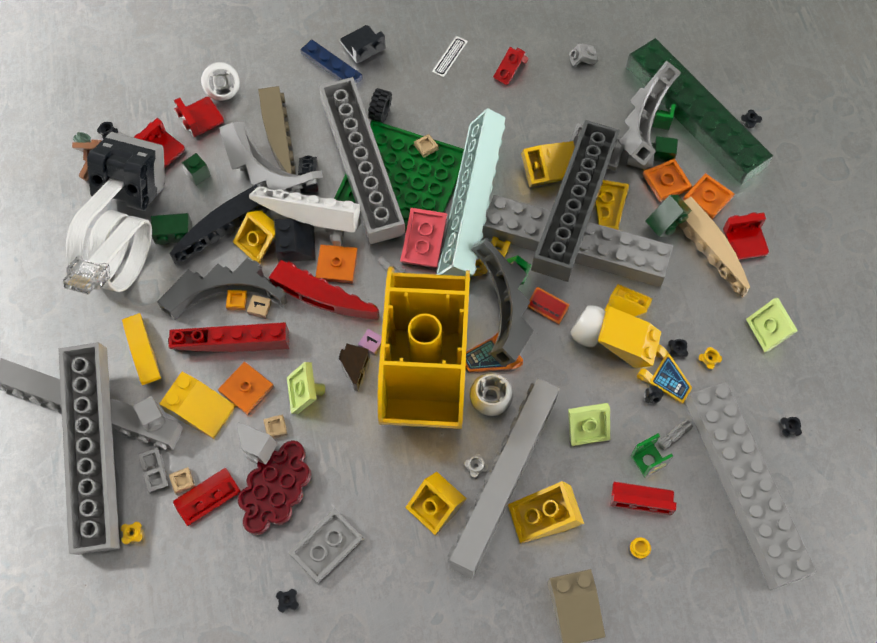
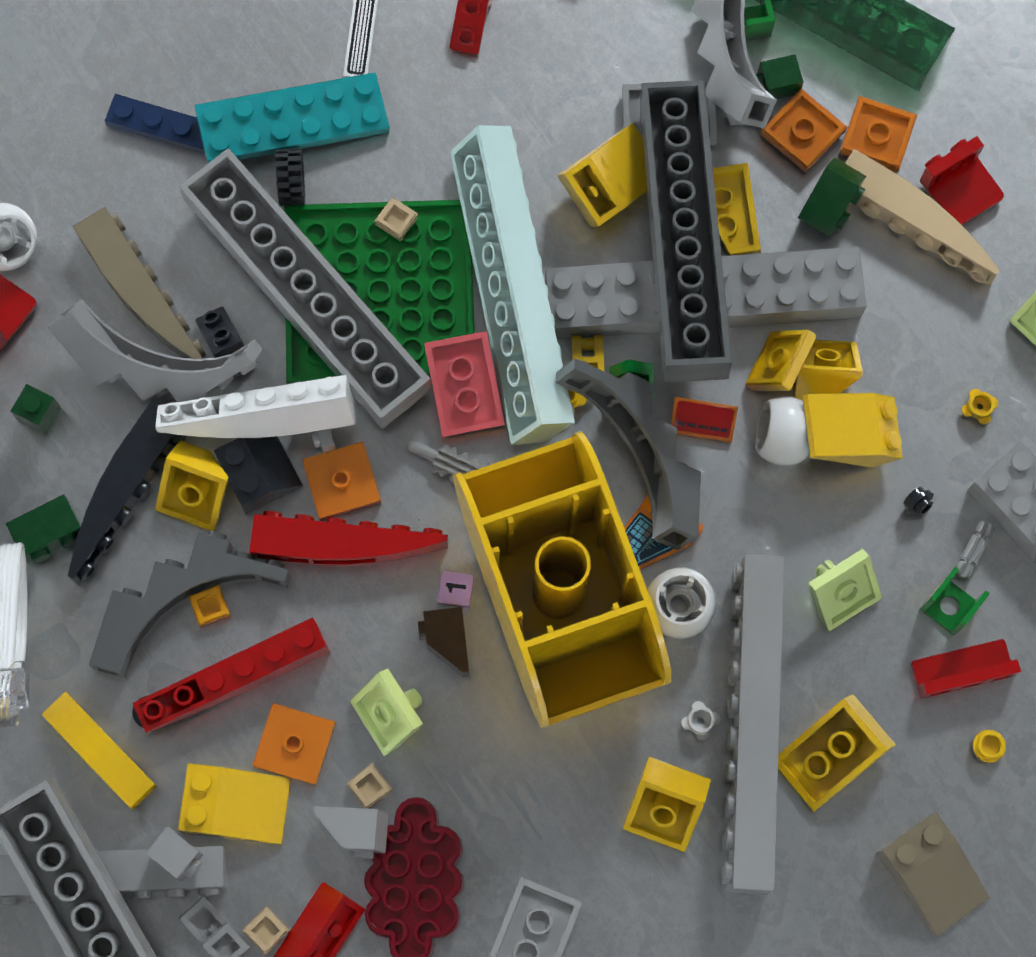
camera: 25 degrees left, 10 degrees up
tan tile [247,295,272,318] -> none
black bracket [340,25,386,64] -> none
flag [637,344,692,404] -> none
black plate [668,339,689,358] -> none
none -> teal plate [195,72,390,164]
none -> yellow tile [745,330,817,391]

